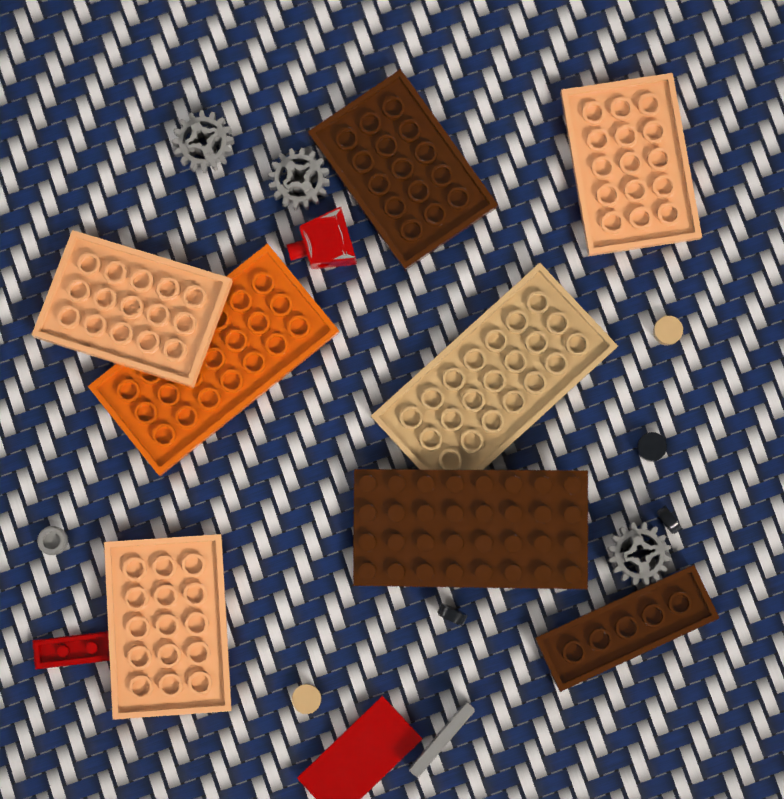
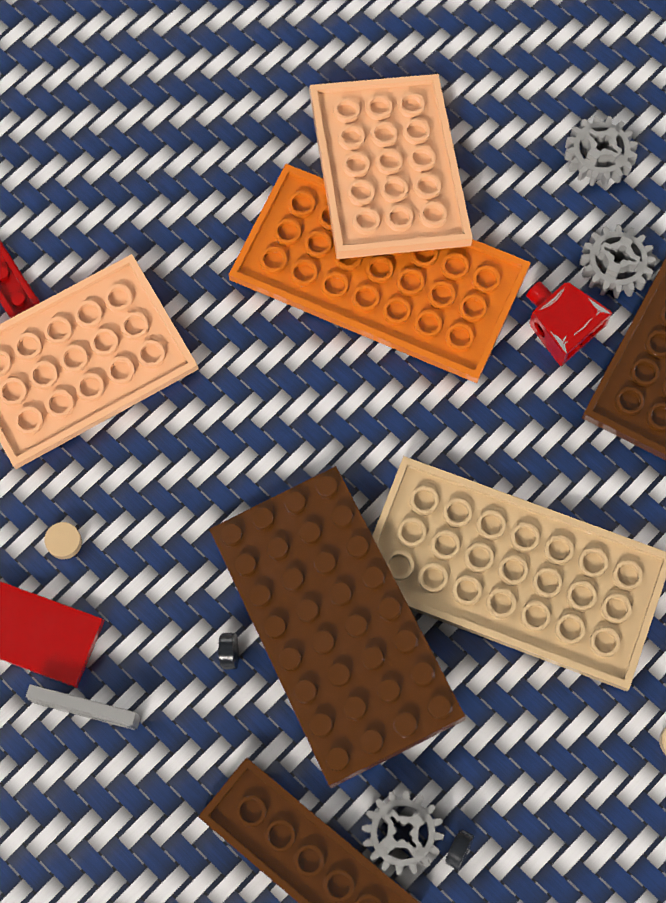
camera: 65 degrees right, 10 degrees down
light grey tile [37,526,68,555] -> none
black tile [637,432,667,462] -> none

